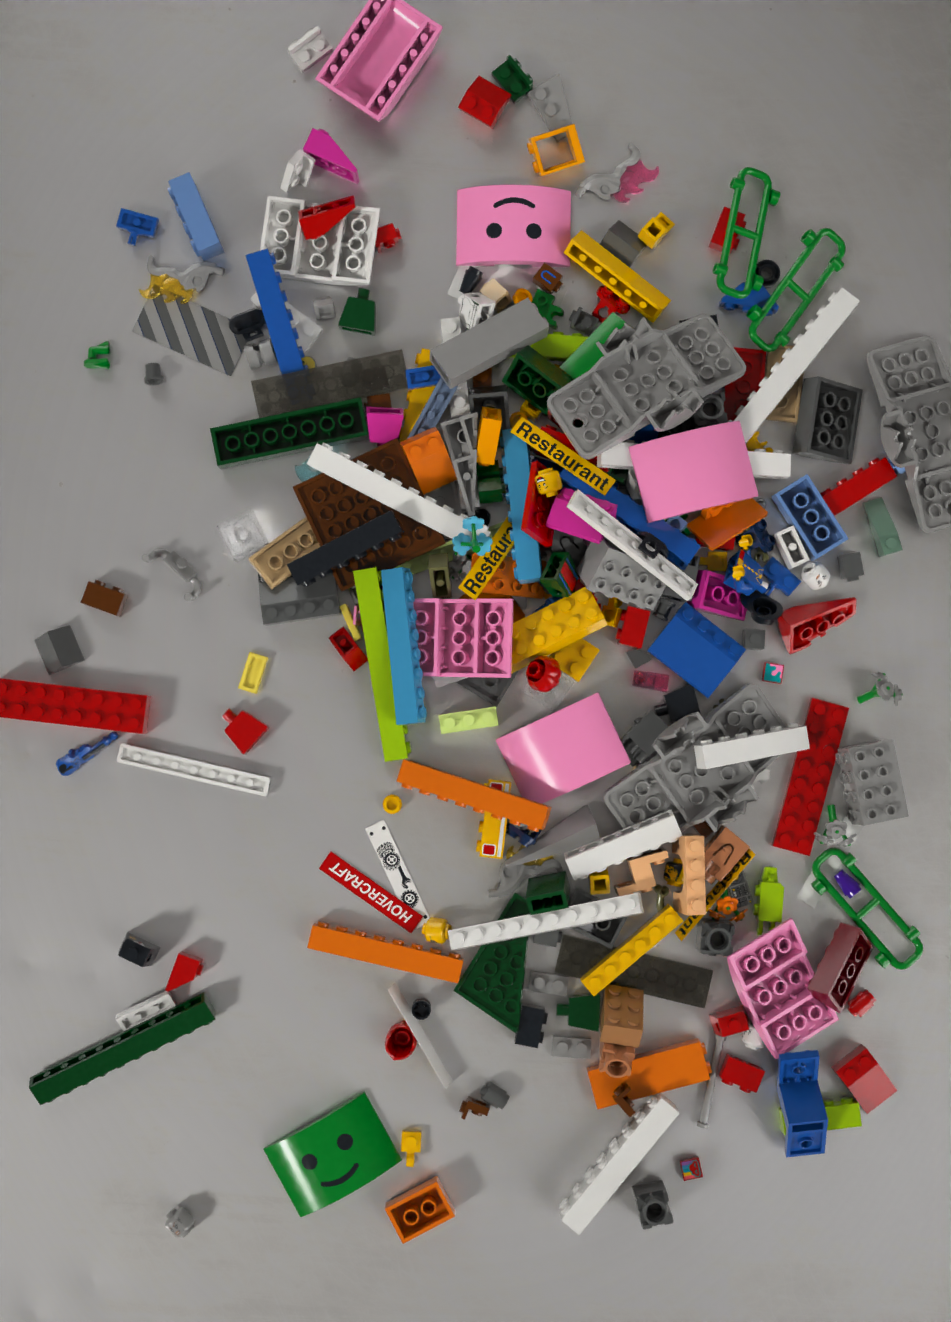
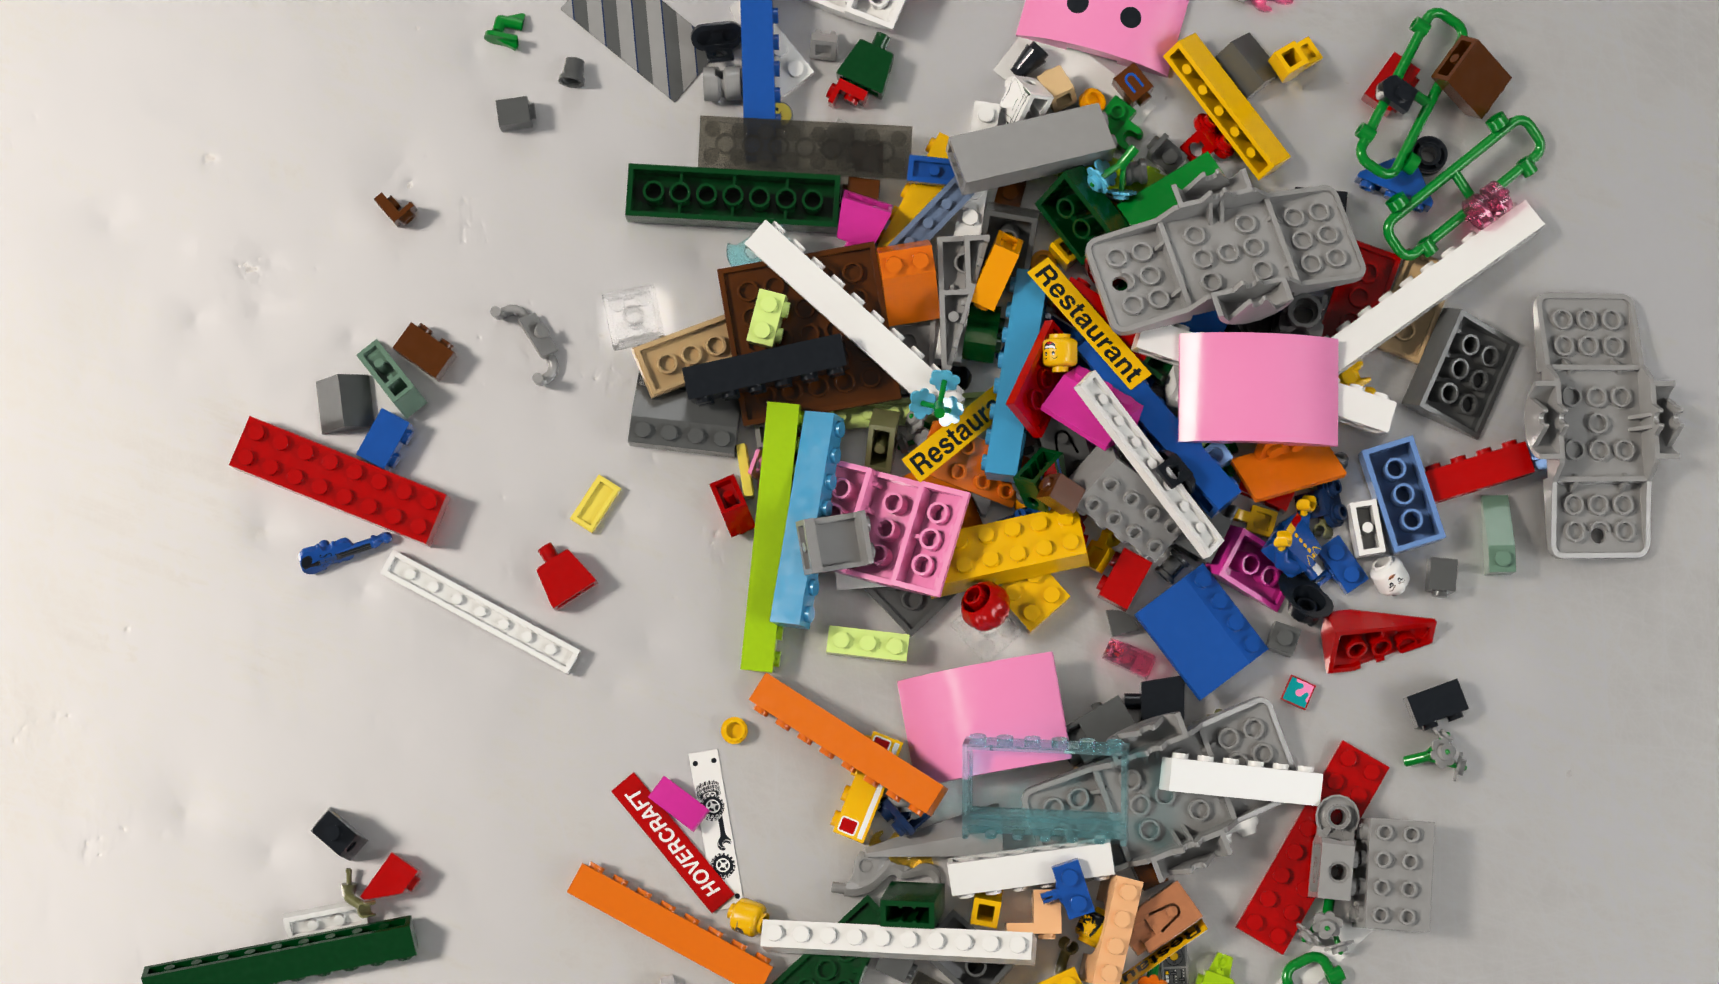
camera: 20 degrees right, 5 degrees down
none -> olive piece [341,868,376,918]
none -> sand green slope [356,339,428,419]
none -> blue brick [356,408,414,471]
none -> reddish brown bracket [374,192,417,227]
none -> dark grey brick [496,96,536,132]
none -> dark pink slope [648,776,710,832]
none -> yellowish green brick [746,288,791,349]
none -> light grey panel [795,510,875,576]
none -> red bracket [826,78,869,108]
none -> clear light blue window [962,733,1130,846]
none -> reddish brown brick [1036,473,1086,515]
none -> blue plate [1040,858,1095,920]
none -> plant [1087,144,1140,201]
none -> dark grey wheel [1125,158,1148,186]
none -> light grey brick [1308,794,1360,901]
none -> black plate [1375,75,1419,115]
none -> black brick [1403,679,1469,731]
none -> reddish brown brick [1431,35,1512,119]
none -> clear pink wheel [1461,181,1513,230]

